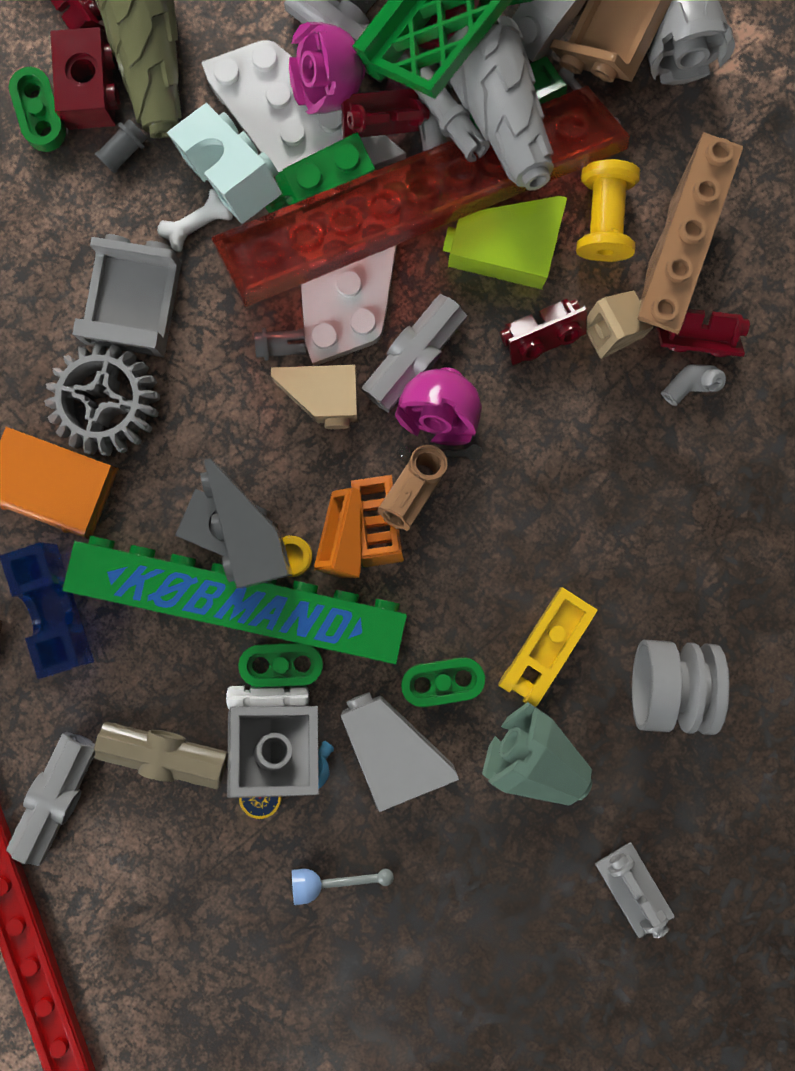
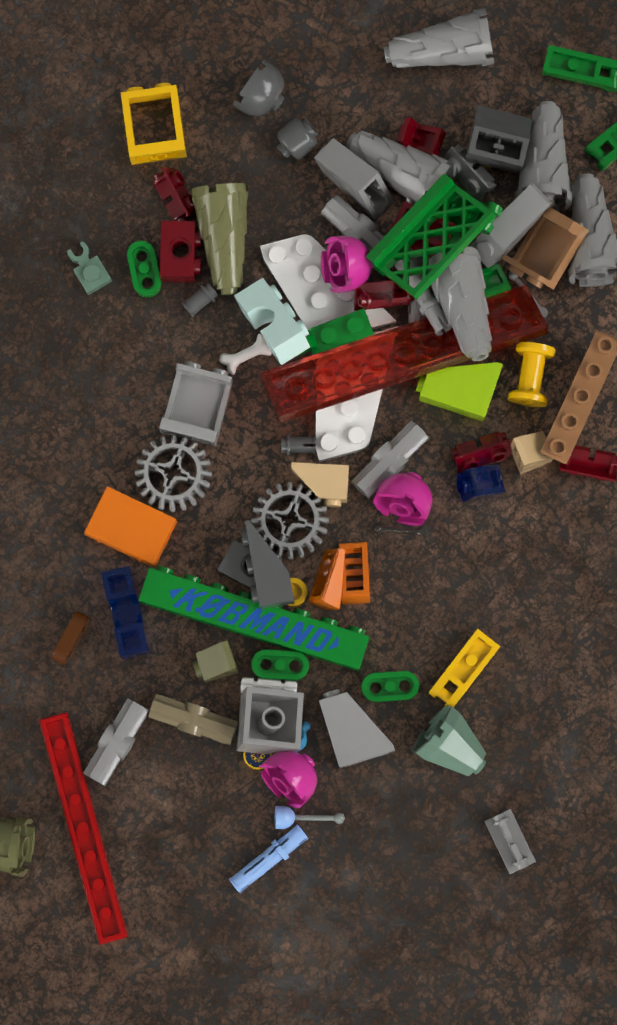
camera: 10 degrees right, 5 degrees down
medium nougat piece [377,445,448,531] -> none
light grey wheel [632,640,729,735] -> none
light grey arm [661,365,726,406] -> none
none -> olive slope [193,640,238,683]
none -> light blue pin [229,824,309,893]
none -> light grey gear [251,482,329,560]
none -> dark pink cylinder [260,751,317,808]
none -> clear blue bracket [457,464,505,502]

